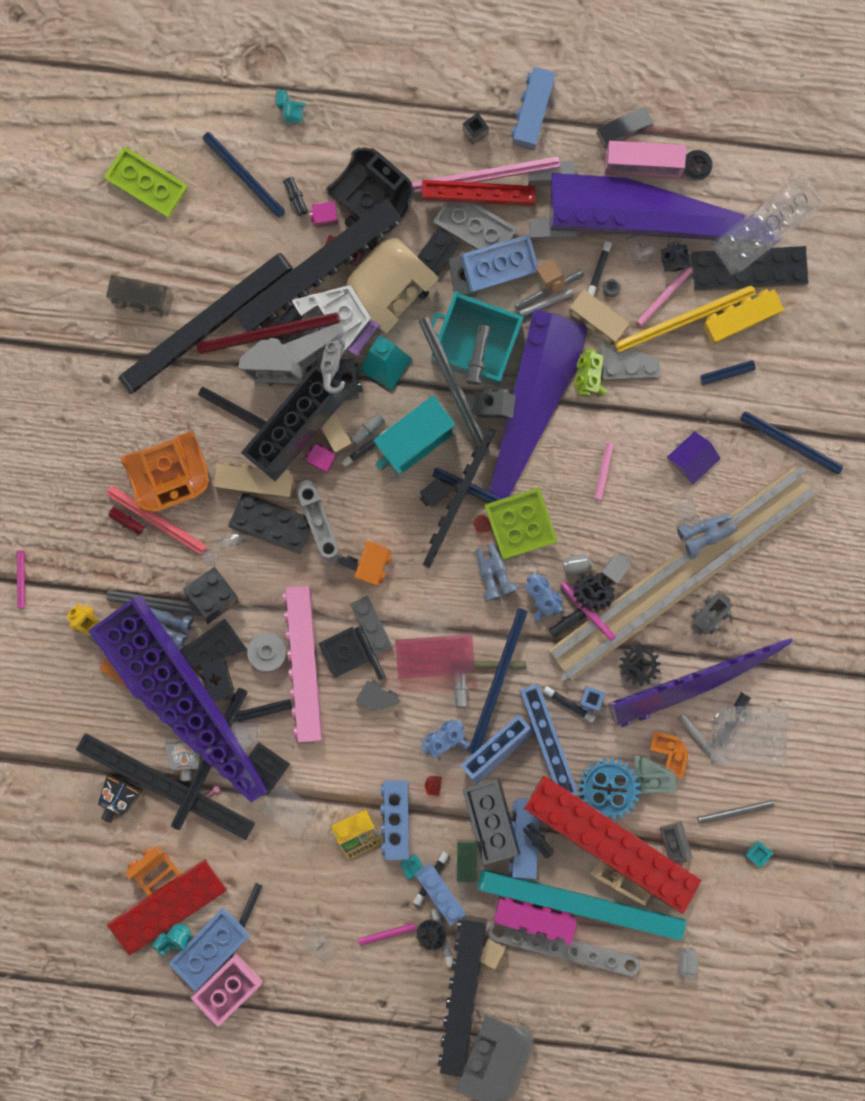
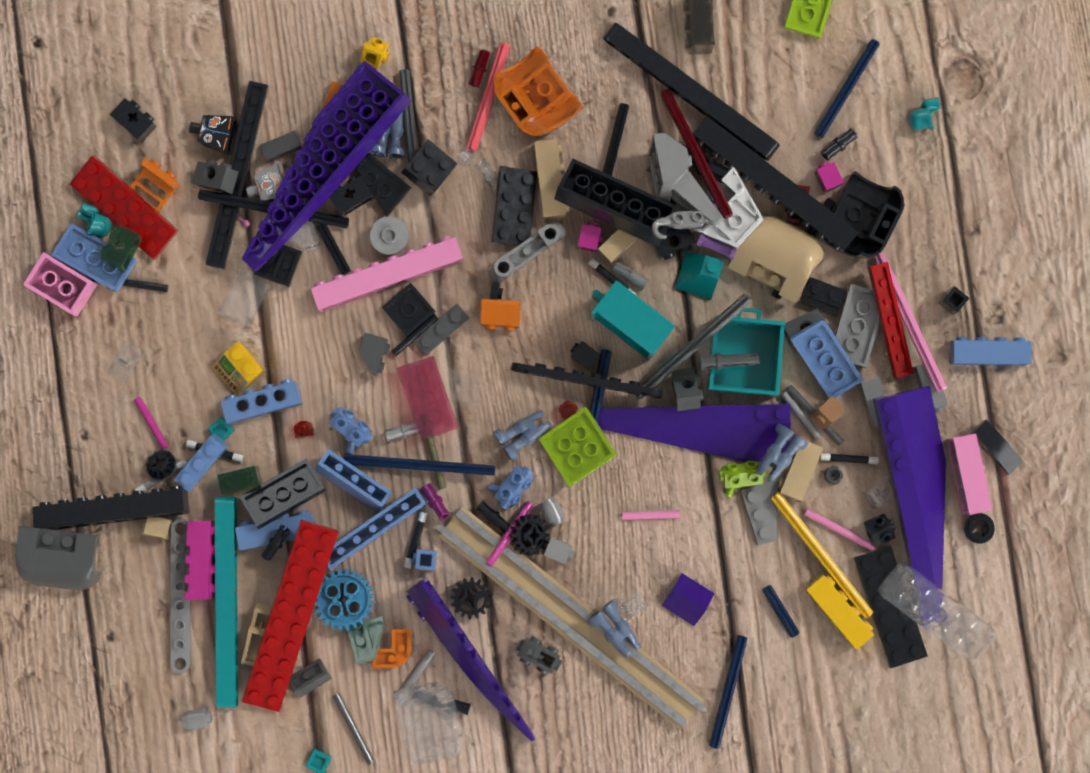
camera: 75 degrees right, 0 degrees up
none -> clear green brick [100,225,142,273]
none -> black brick [110,98,157,143]
none -> dark grey brick [192,160,238,194]
none -> dark grey slope [260,131,302,163]
none -> magenta pin [421,483,450,521]
none -> sand blue piece [756,423,808,483]

